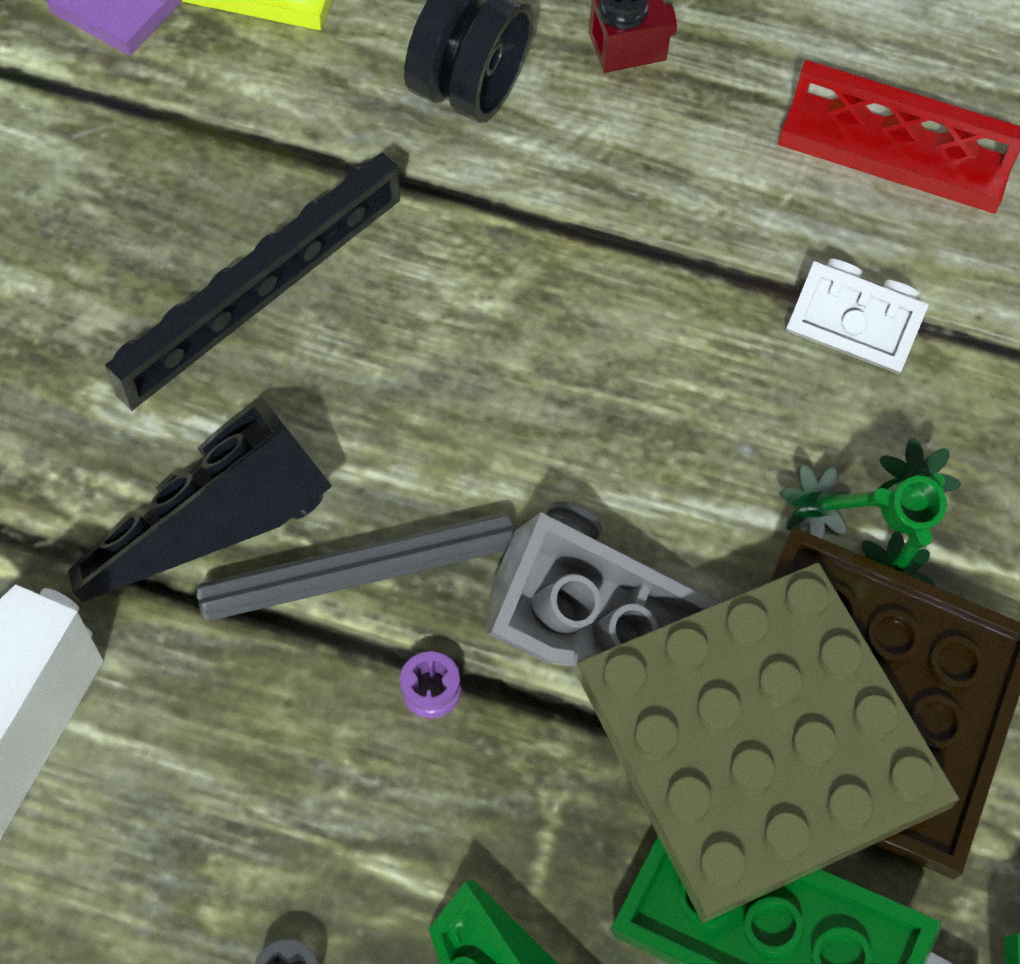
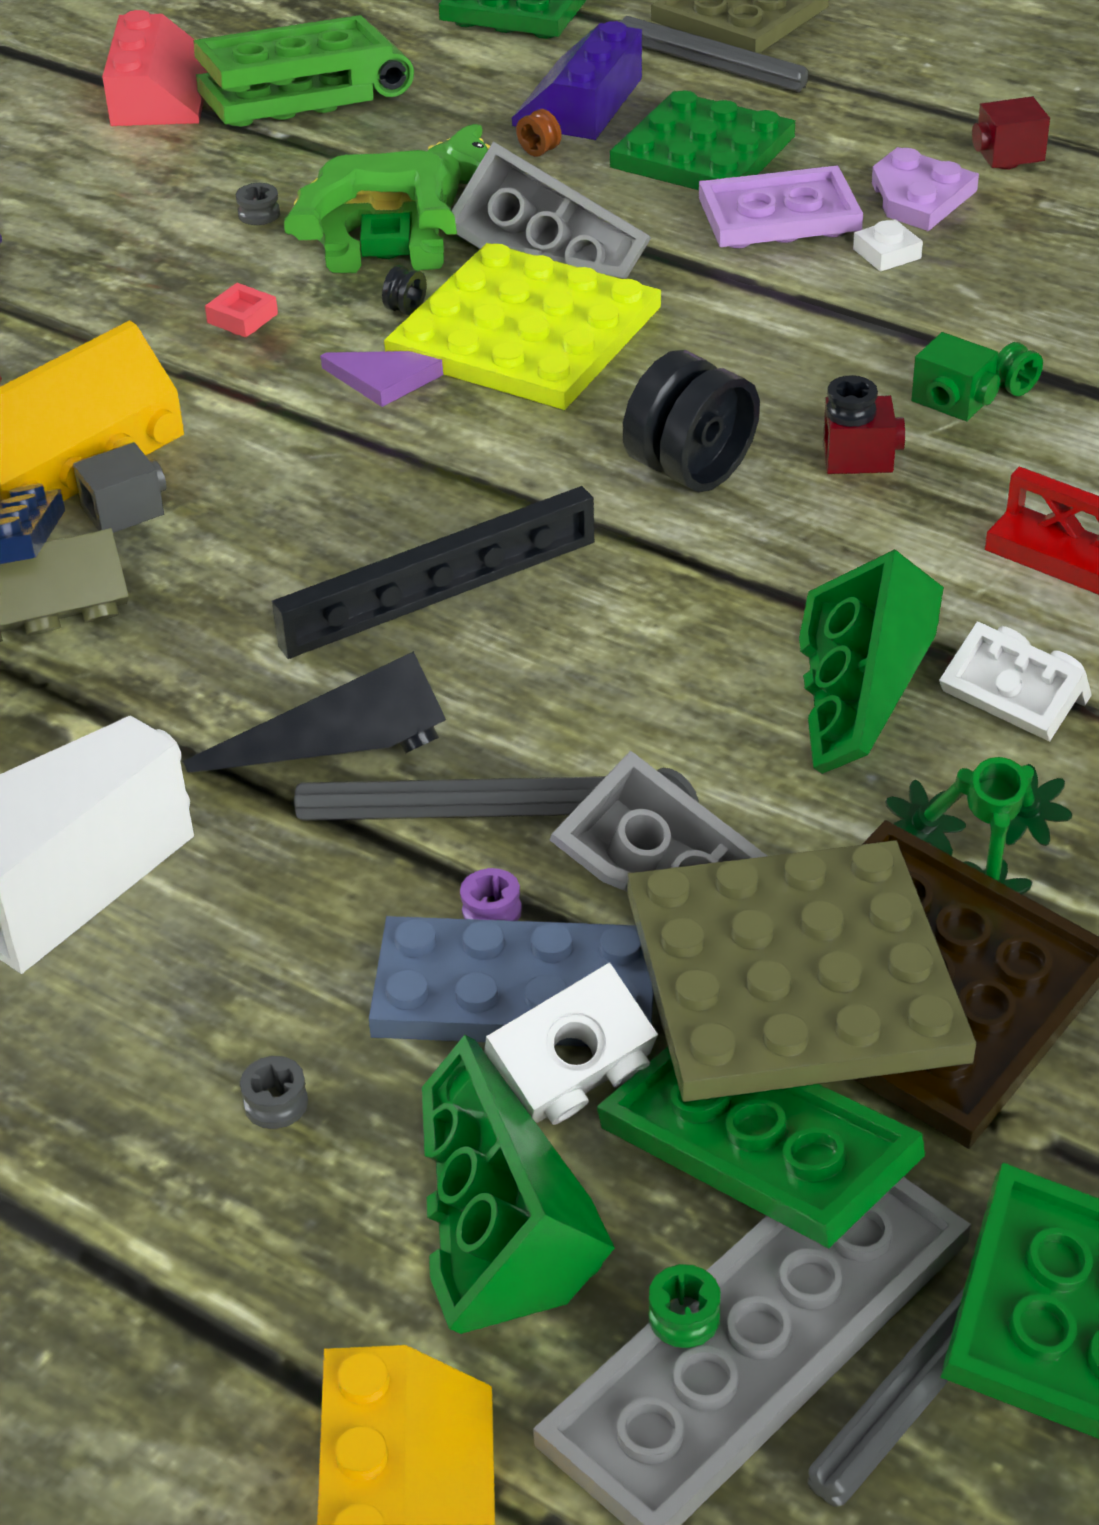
camera: 20 degrees right, 20 degrees down
none -> sand blue plate [369,916,654,1046]
none -> white brick [484,962,658,1125]
none -> green wedge [799,549,944,774]

